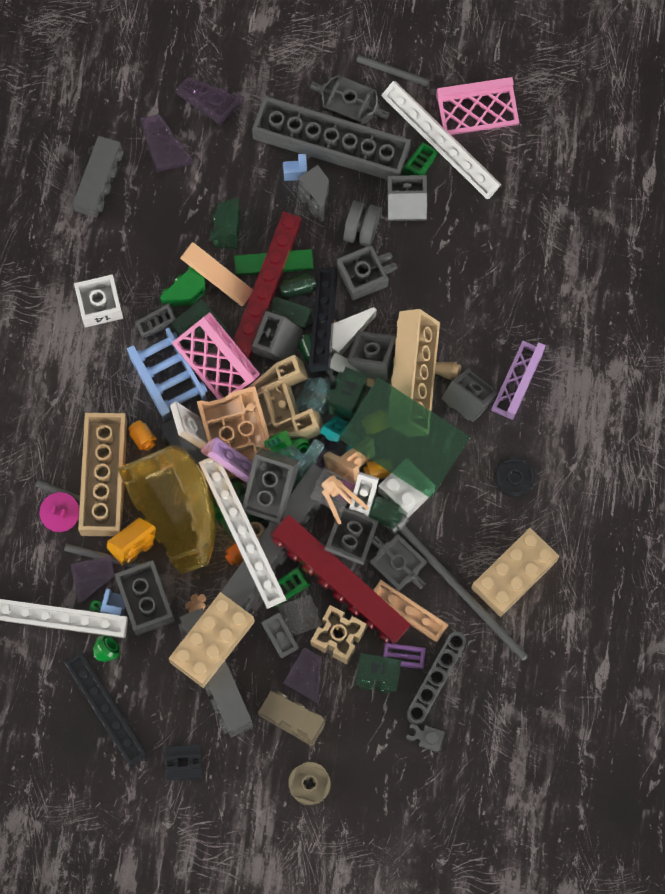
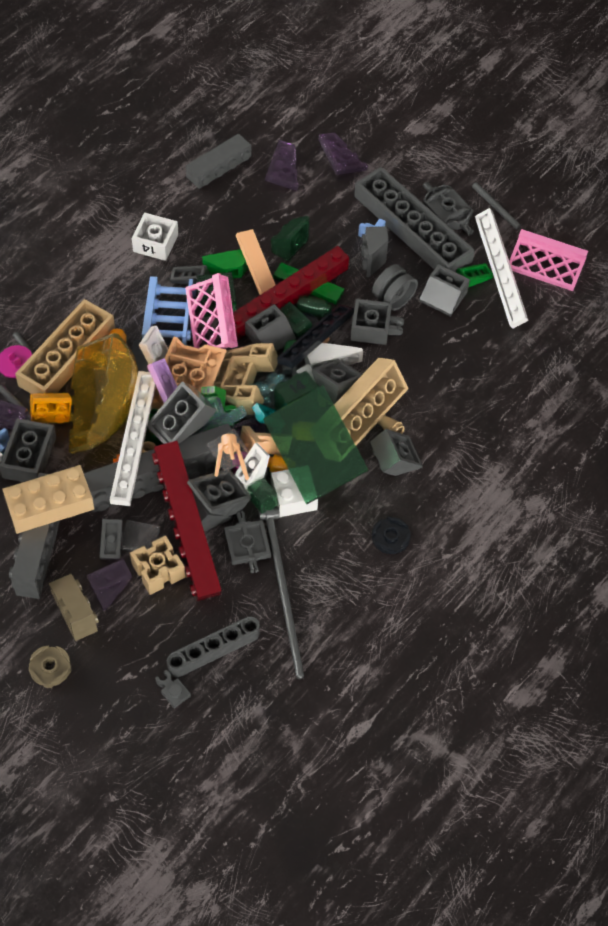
camera: 30 degrees right, 15 degrees down
green slope [275,567,311,607] -> none
clear green brick [356,653,402,694] -> none
light nougat tile [373,580,448,643] -> none
medium lavender tile [382,643,426,669] -> none
tan brick [471,528,559,617] -> none
lavender fence [491,341,546,420] -> none

